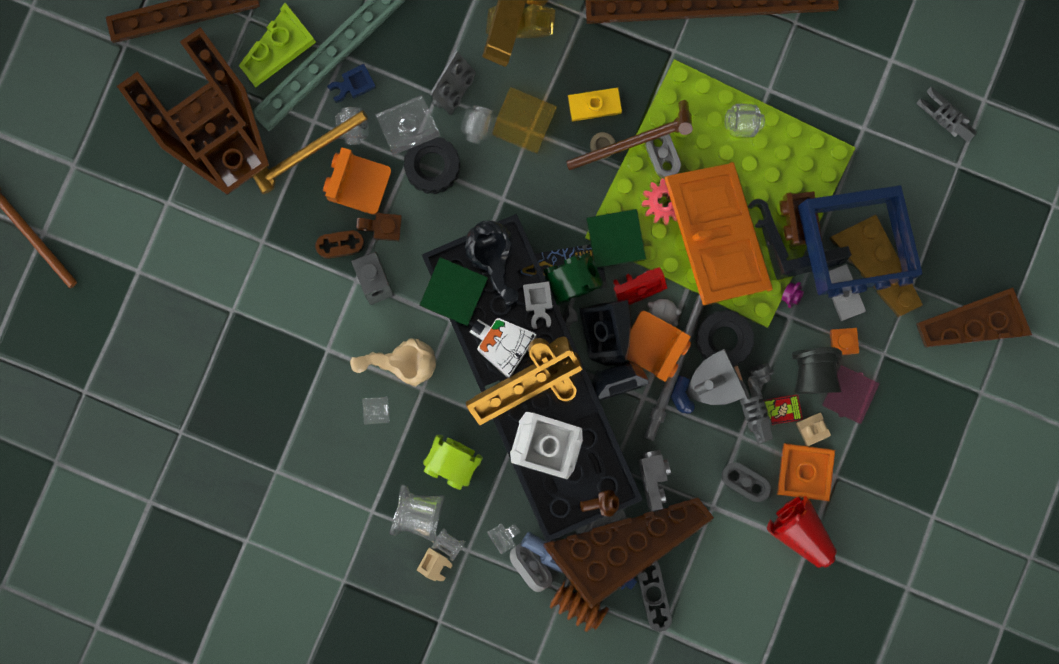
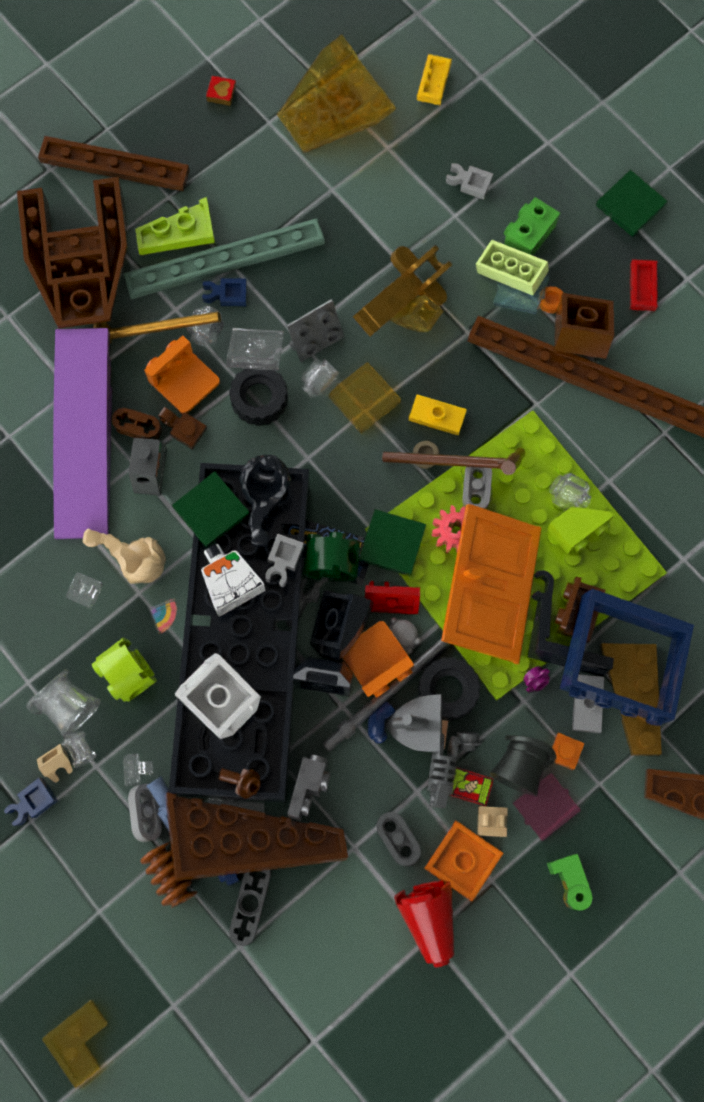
camera: 30 degrees right, 10 degrees down
pearl gold piece [466,337,583,425] -> none
none -> dark blue plate [4,778,58,826]
none -> medium lavender slope [53,328,112,539]
none -> clear tile [149,598,177,634]
none -> lime slope [547,507,614,555]
none -> bright green leg [547,854,593,911]

